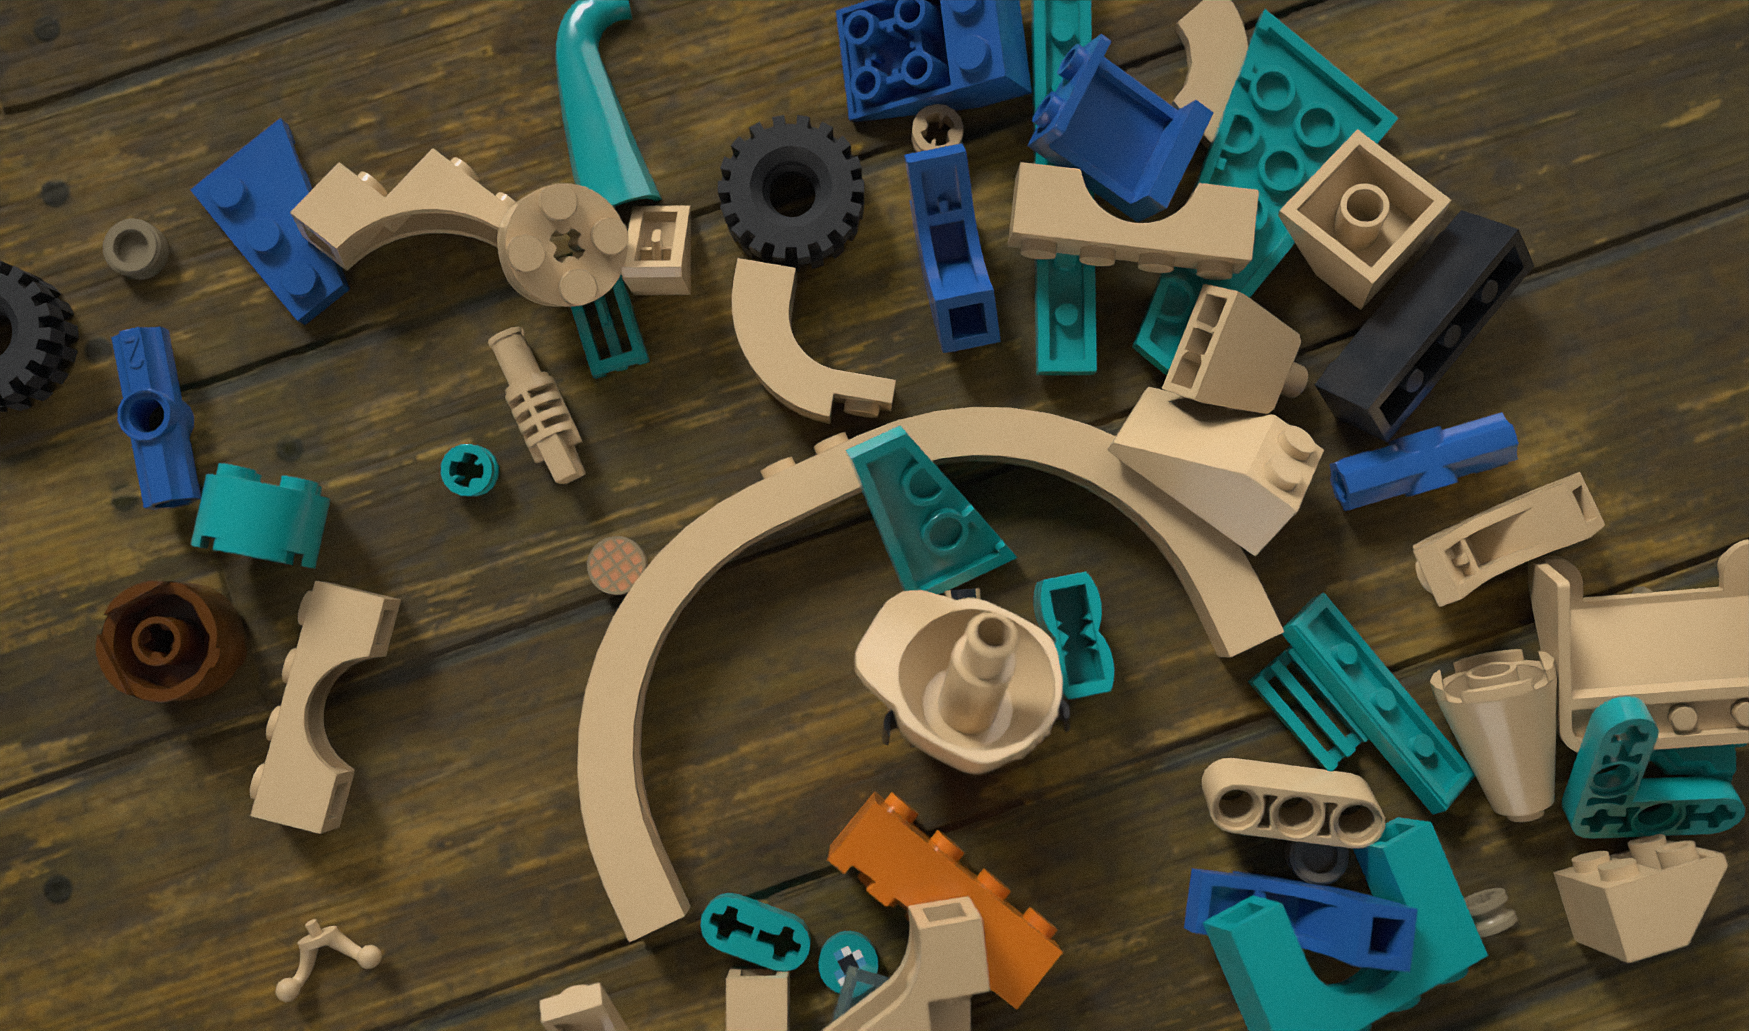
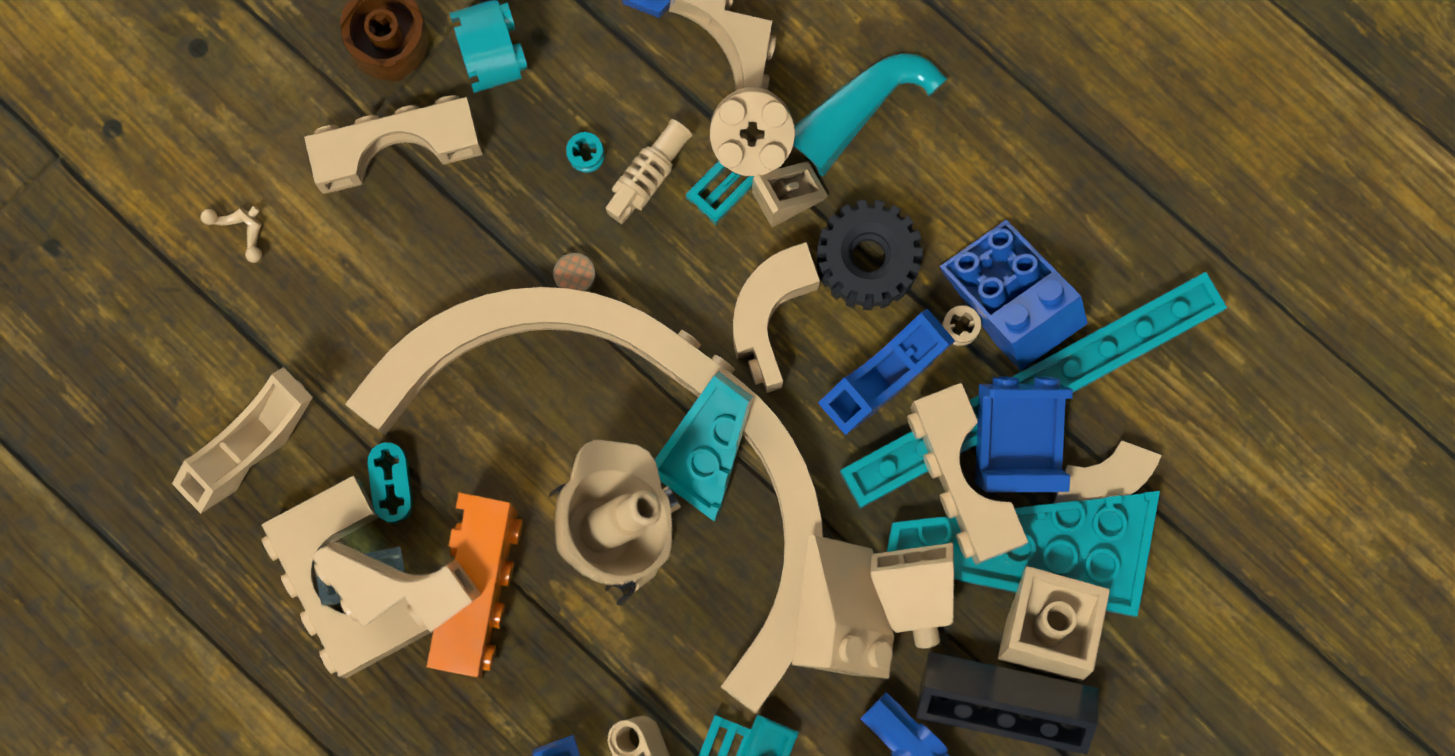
camera: 65 degrees right, 5 degrees down
teal tile [819,931,878,995] -> none
teal brick [1033,571,1114,699] -> none

